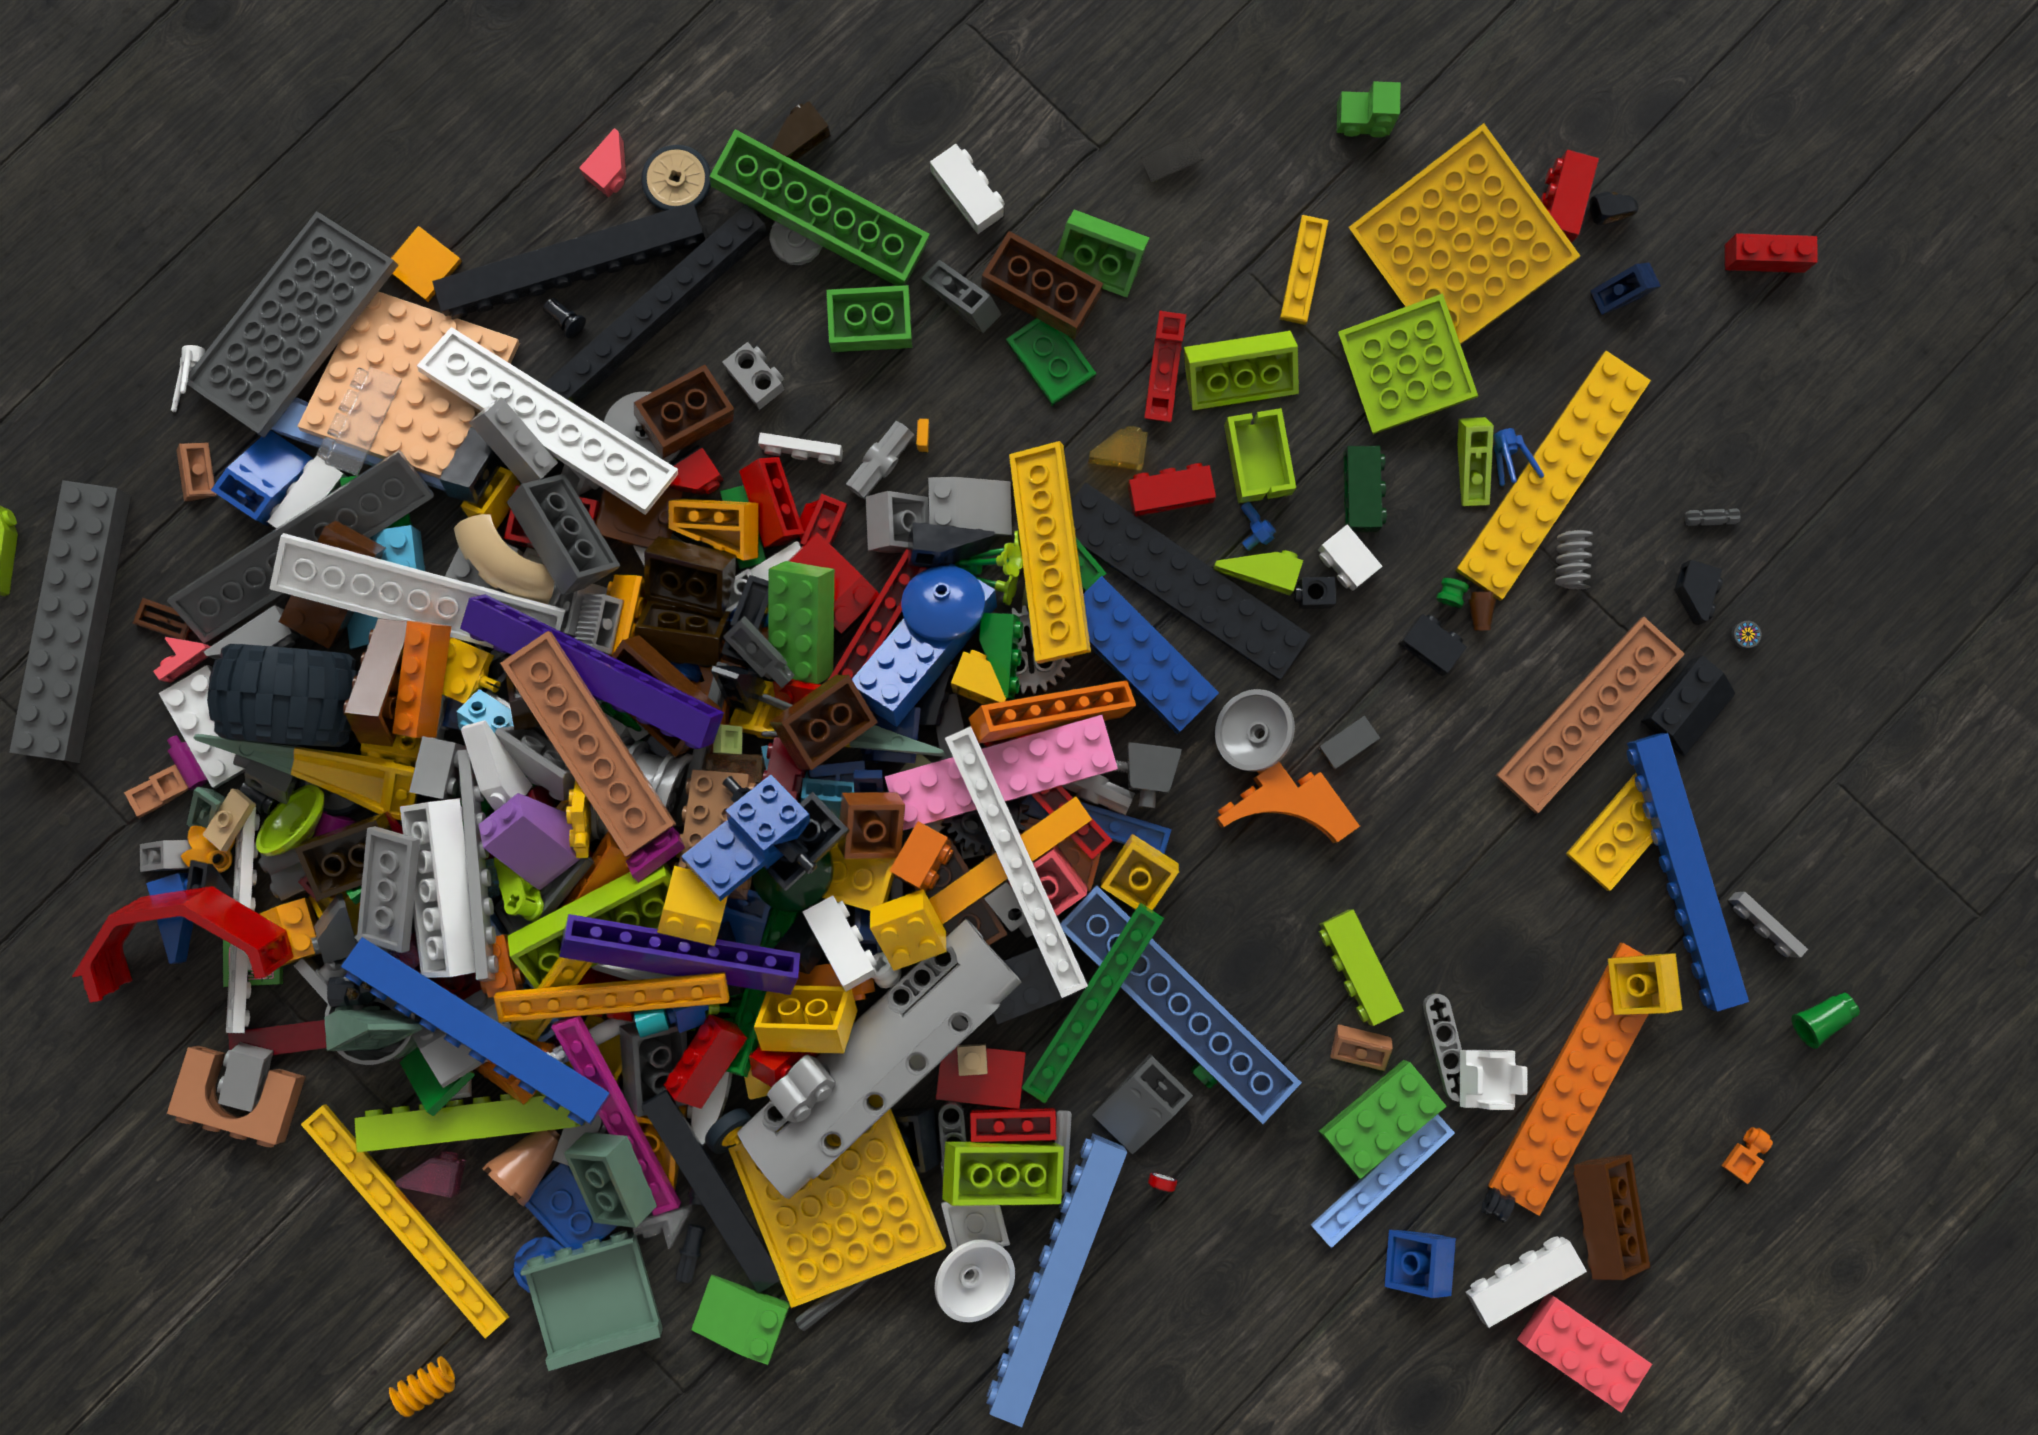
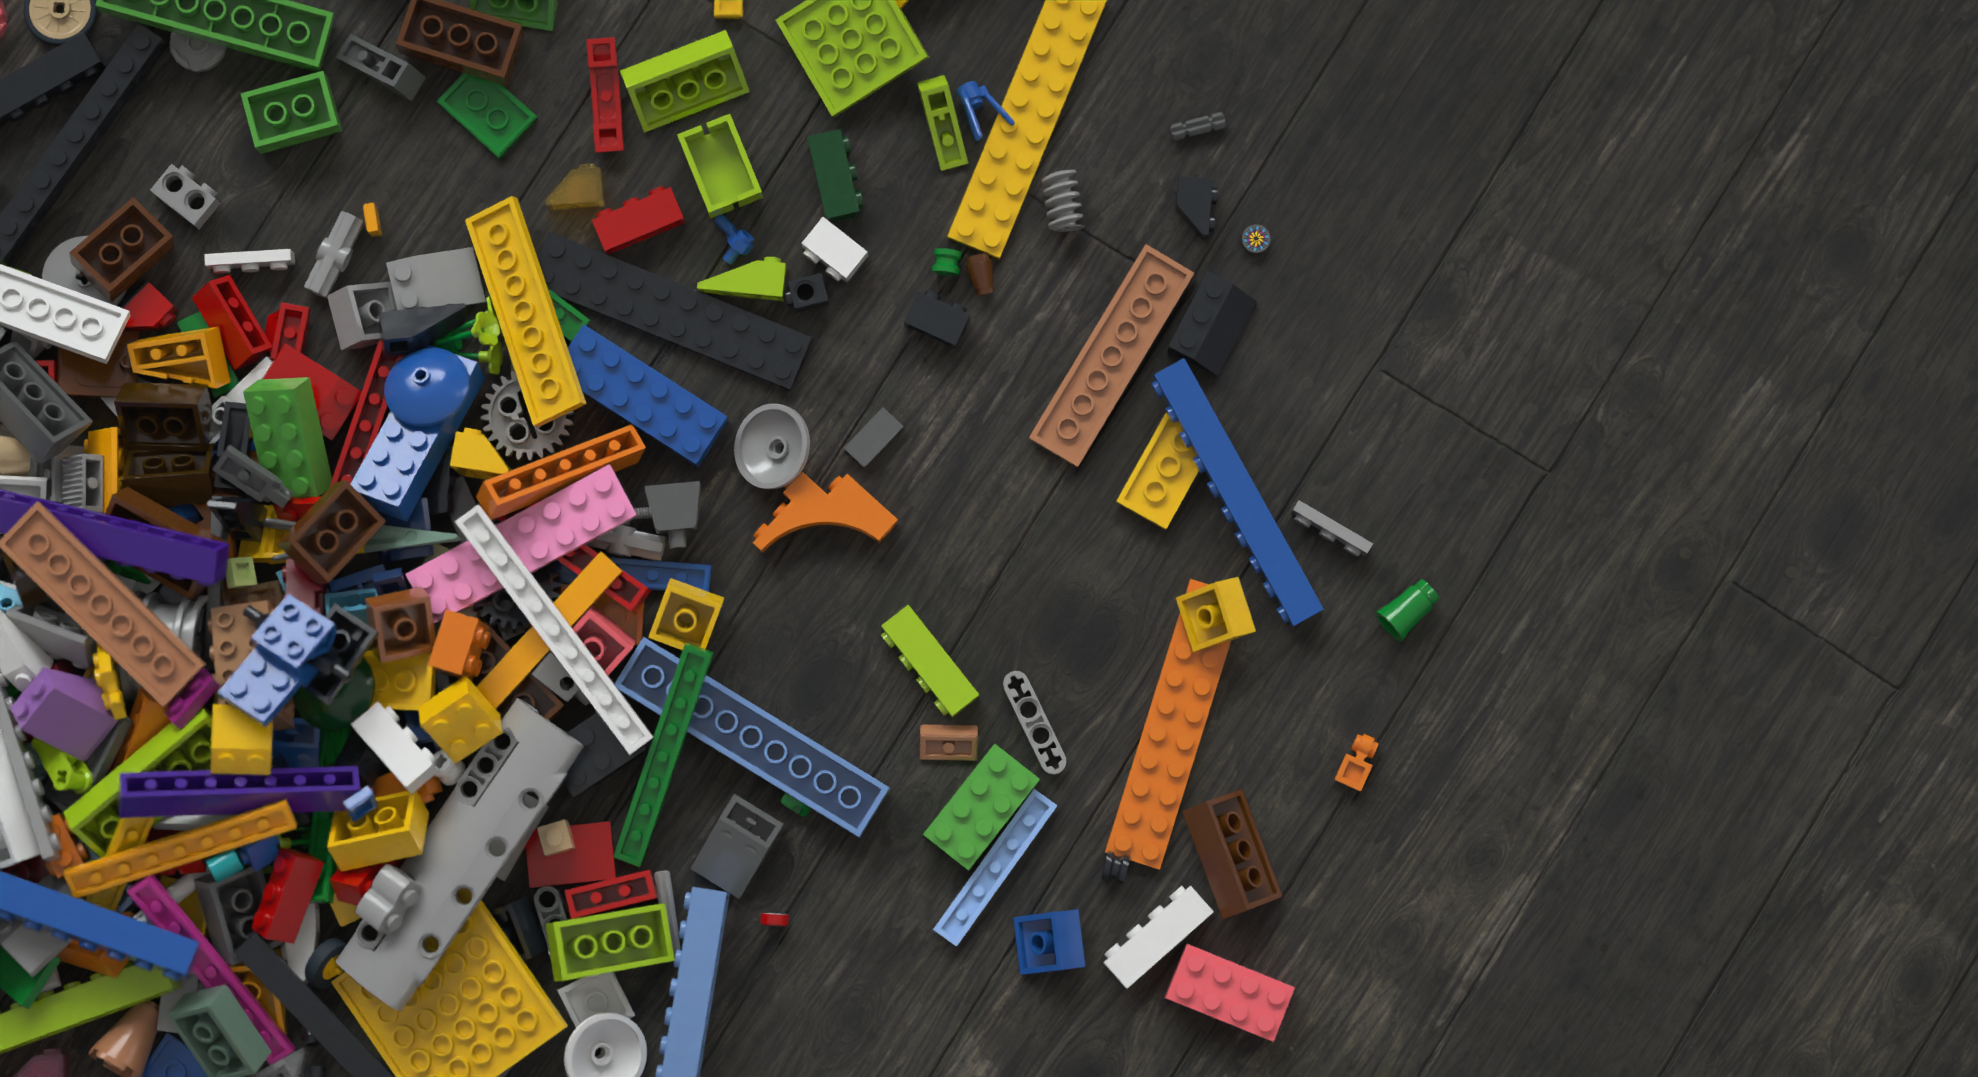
camera: 10 degrees left, 0 degrees up
green slope [979,613,1024,700] -> none
white panel [1460,1050,1527,1110] -> none
none -> blue tile [343,786,378,822]

